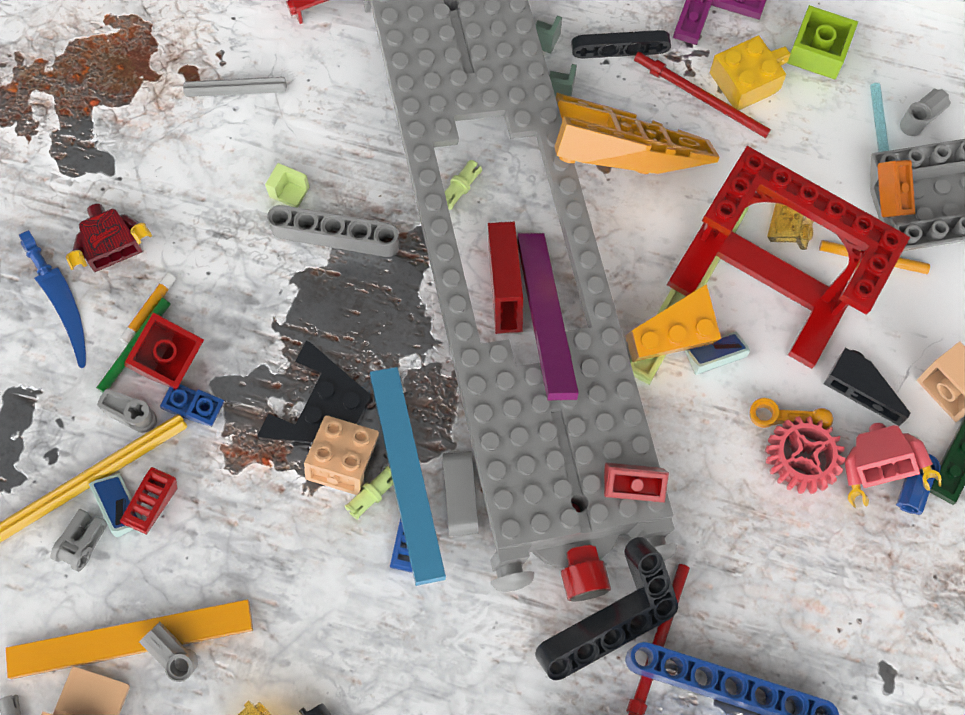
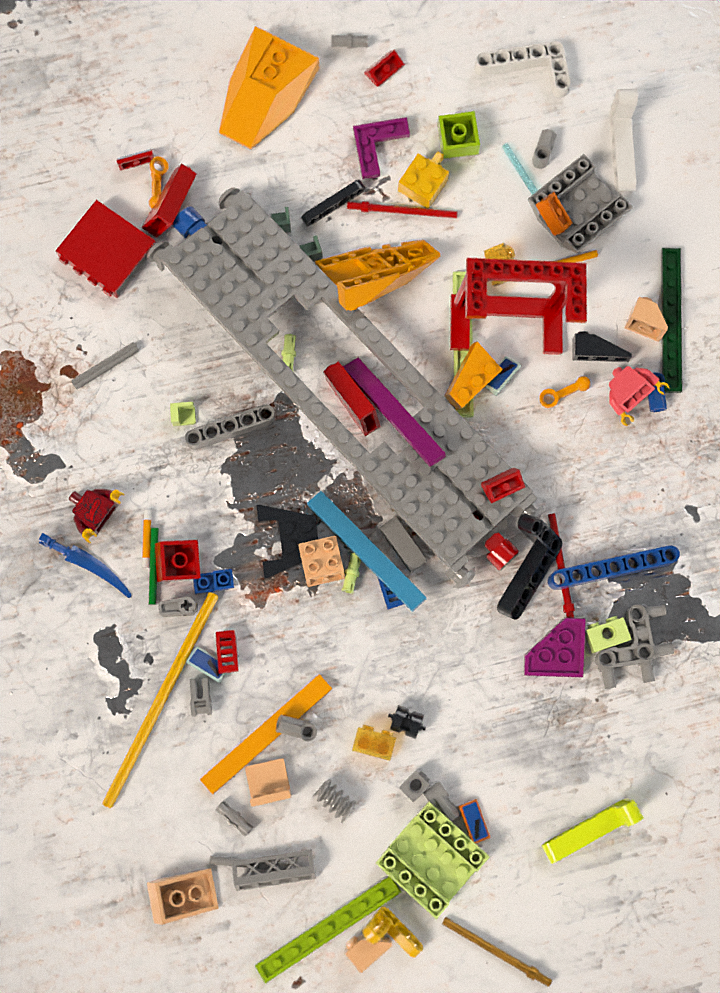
camera: 30 degrees left, 10 degrees up
coral gear [765,416,846,494] -> none

